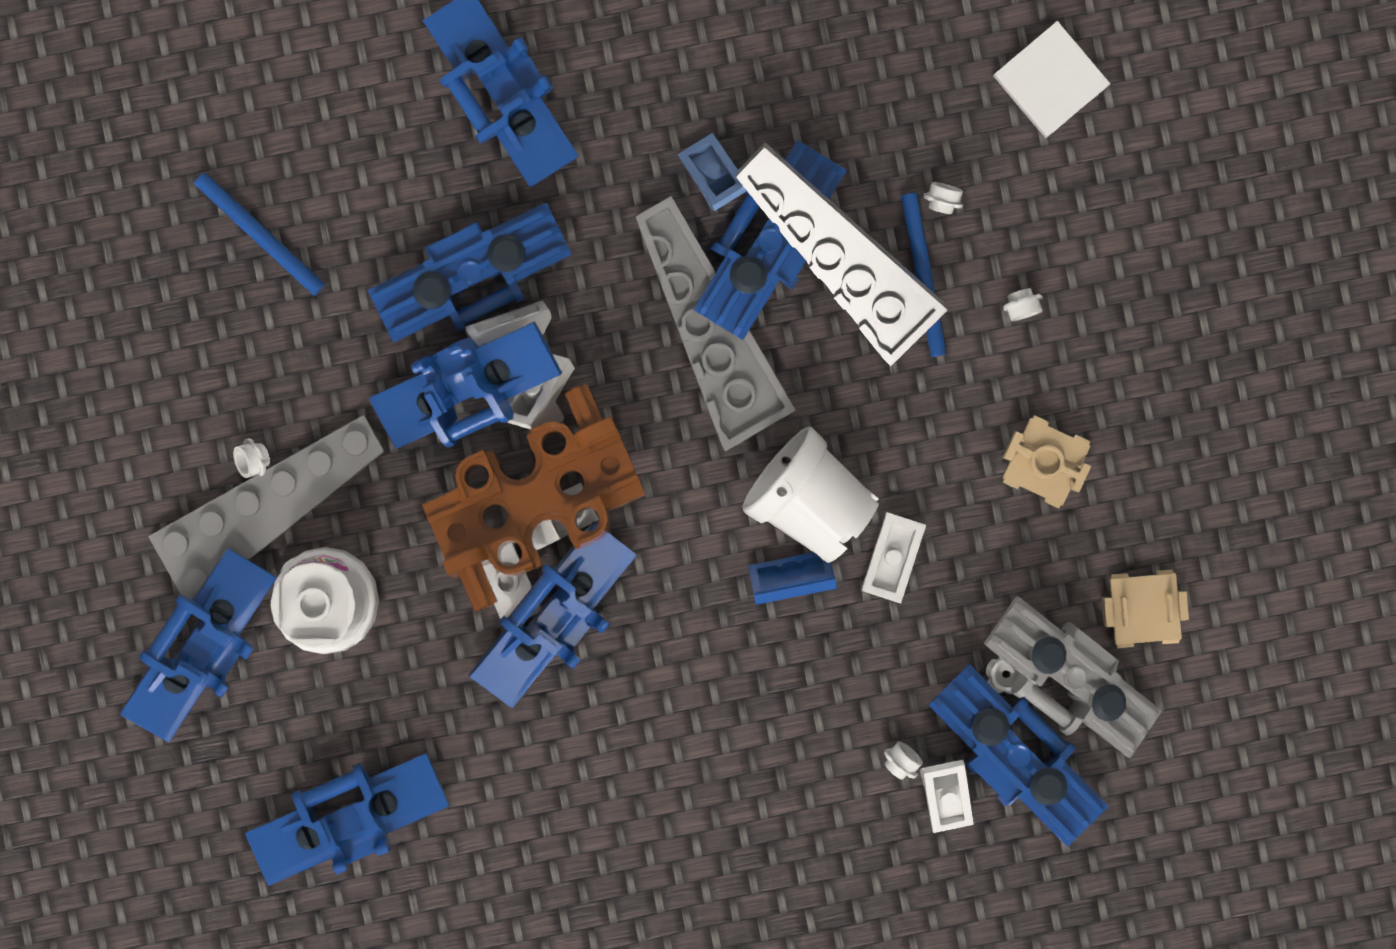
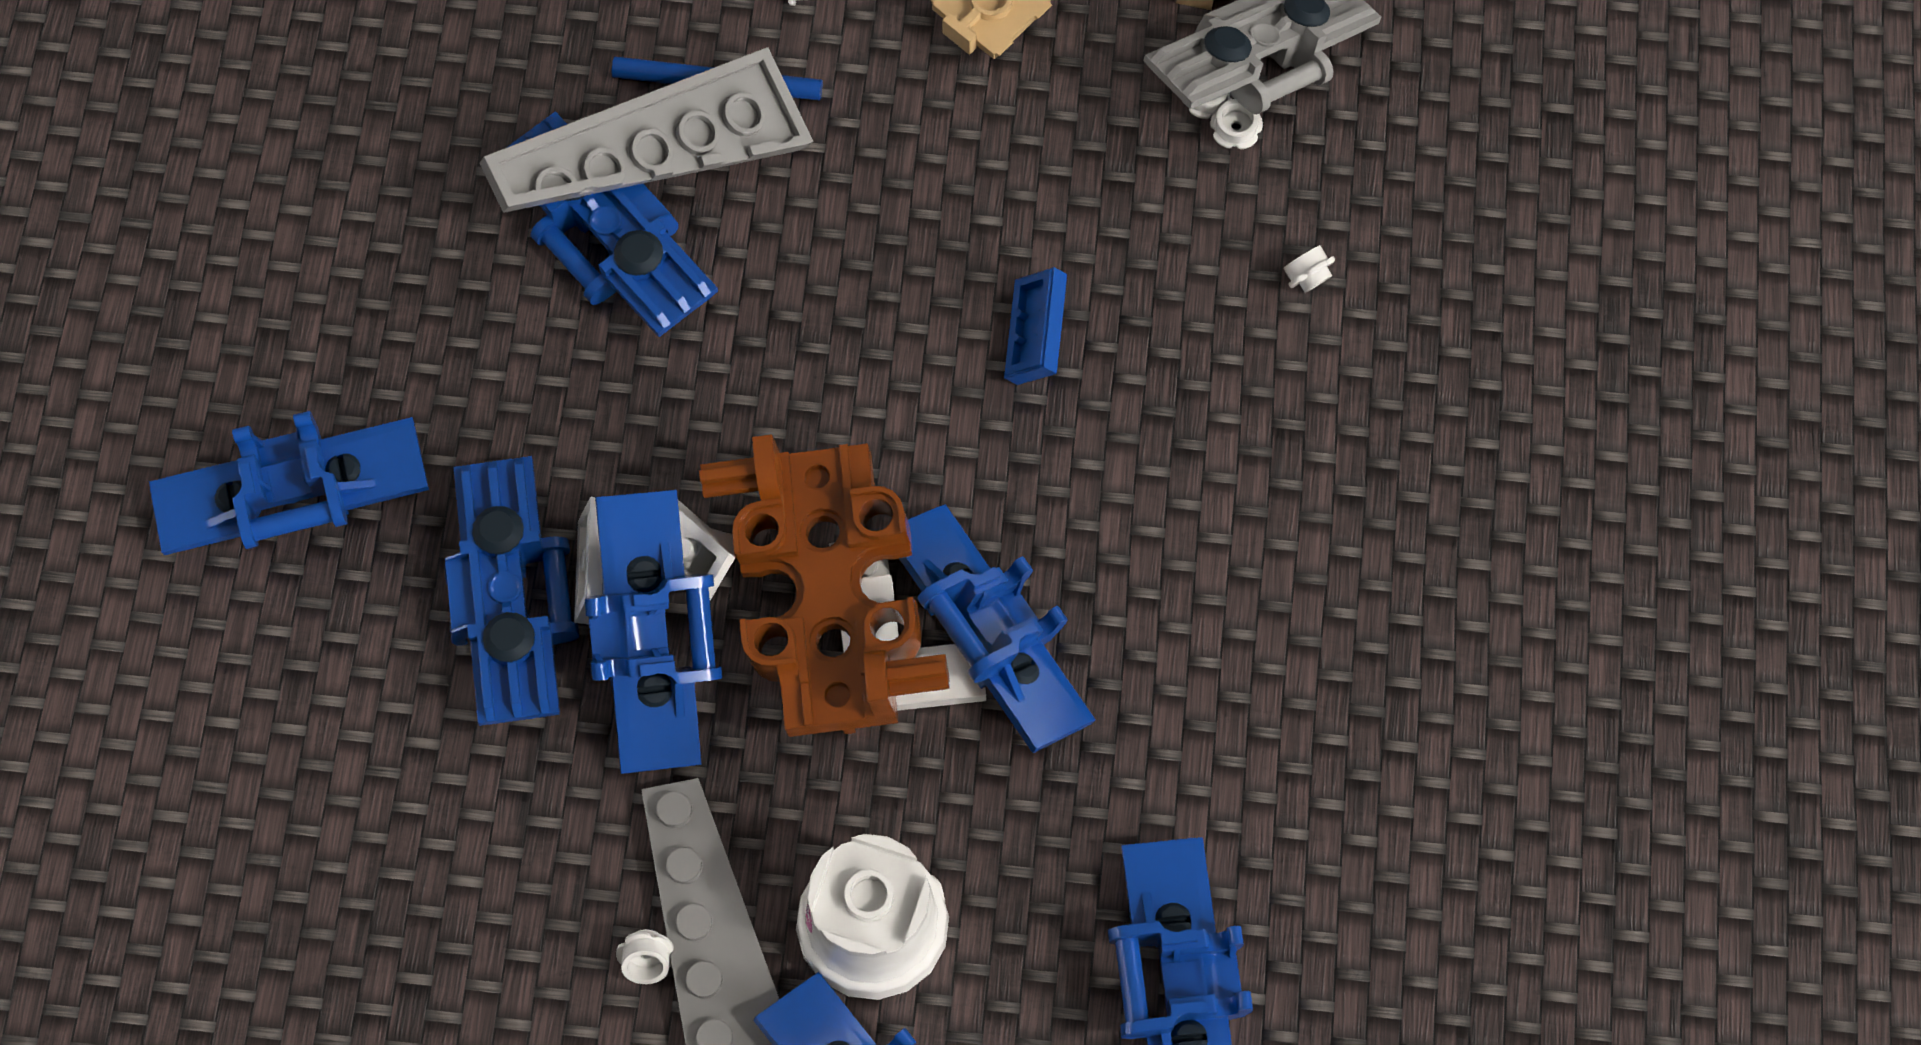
camera: 70 degrees left, 20 degrees down
blue bar [194,172,325,296] -> none
light grey wing [636,196,796,451] -> none
medium blue slope [677,133,747,211] -> none
white piece [742,426,879,563] -> none
white plate [861,512,926,603] -> none
white slope [920,760,974,833] -> none
white plate [924,182,963,214] -> none
blue piece [928,664,1109,847] -> none

